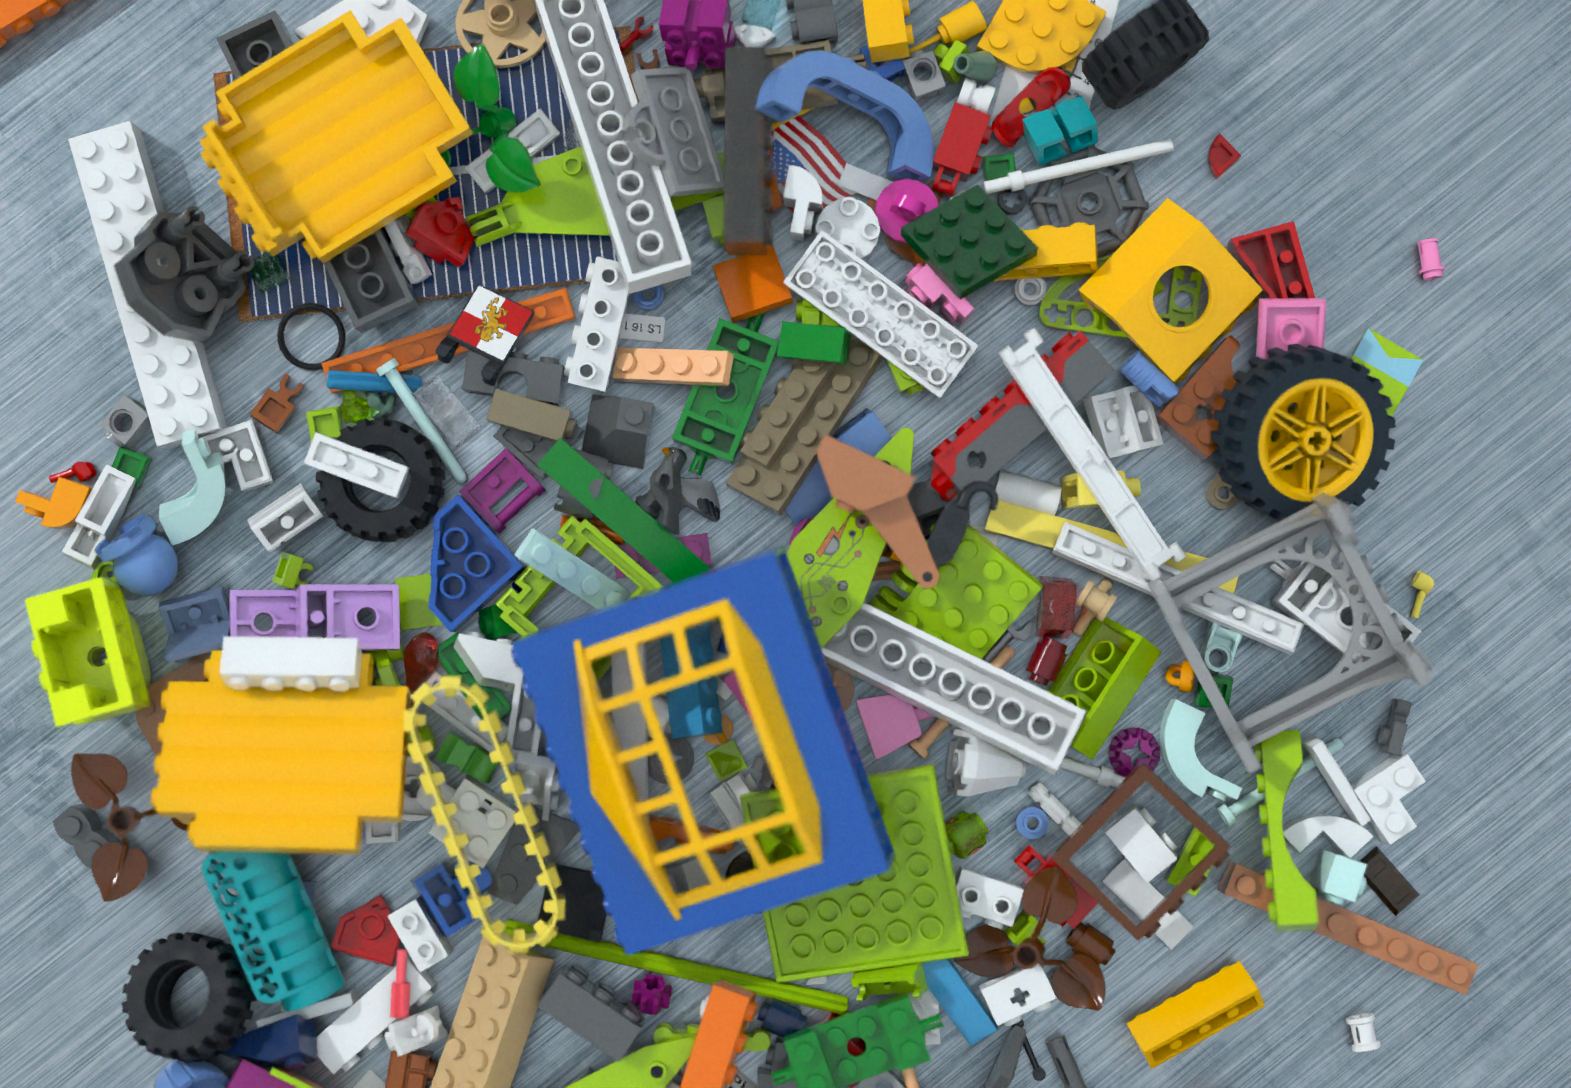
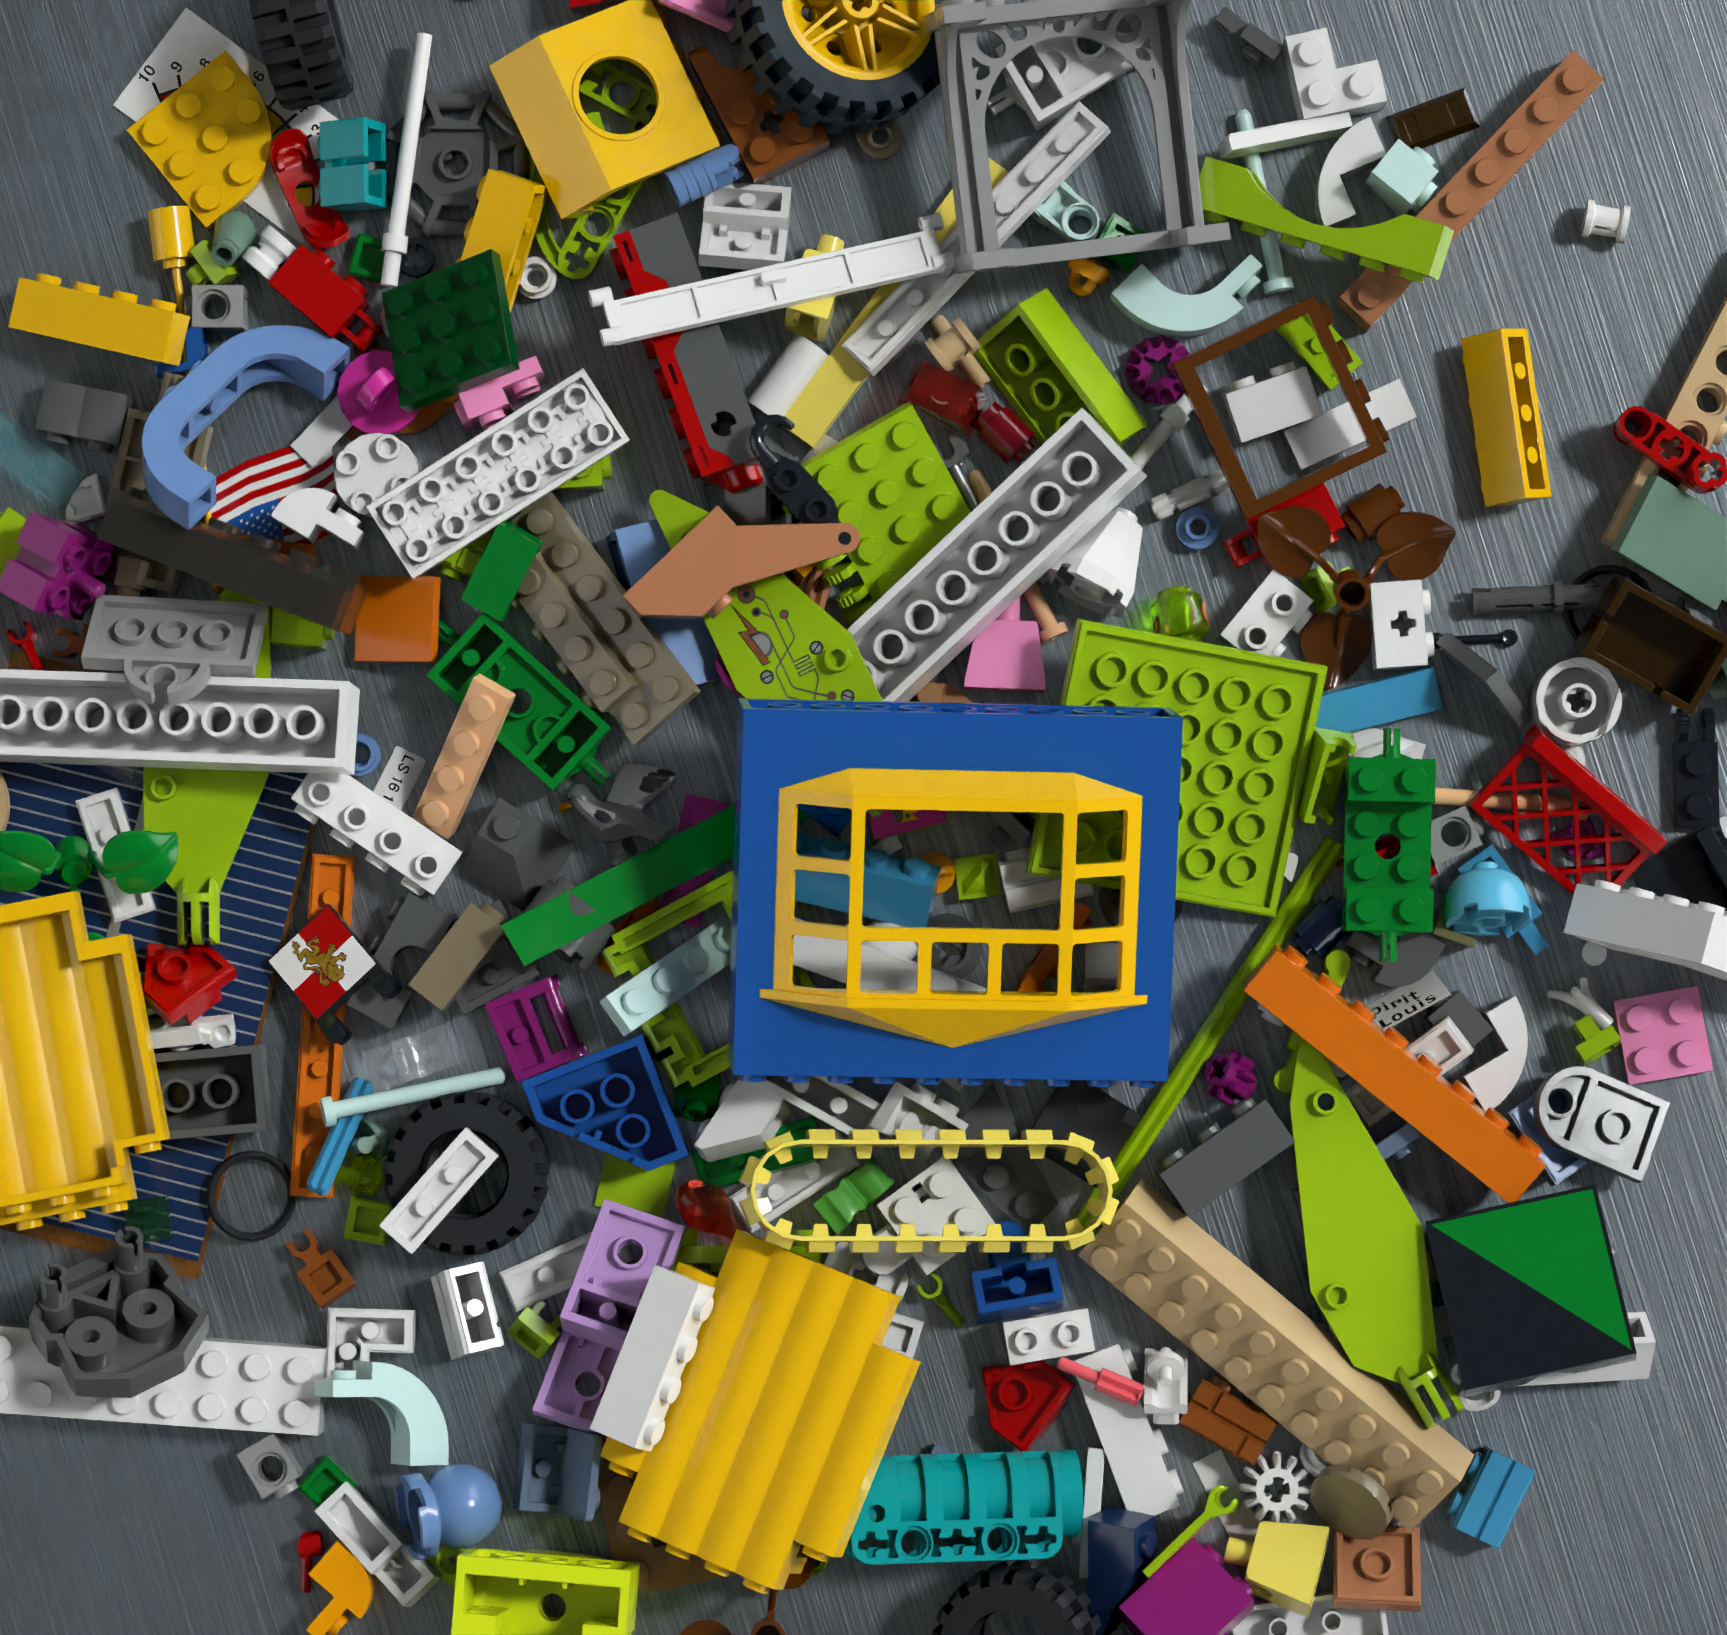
camera: 65 degrees left, 0 degrees up
none -> white tile [499,1231,634,1312]
none -> lime hand [917,1273,965,1328]

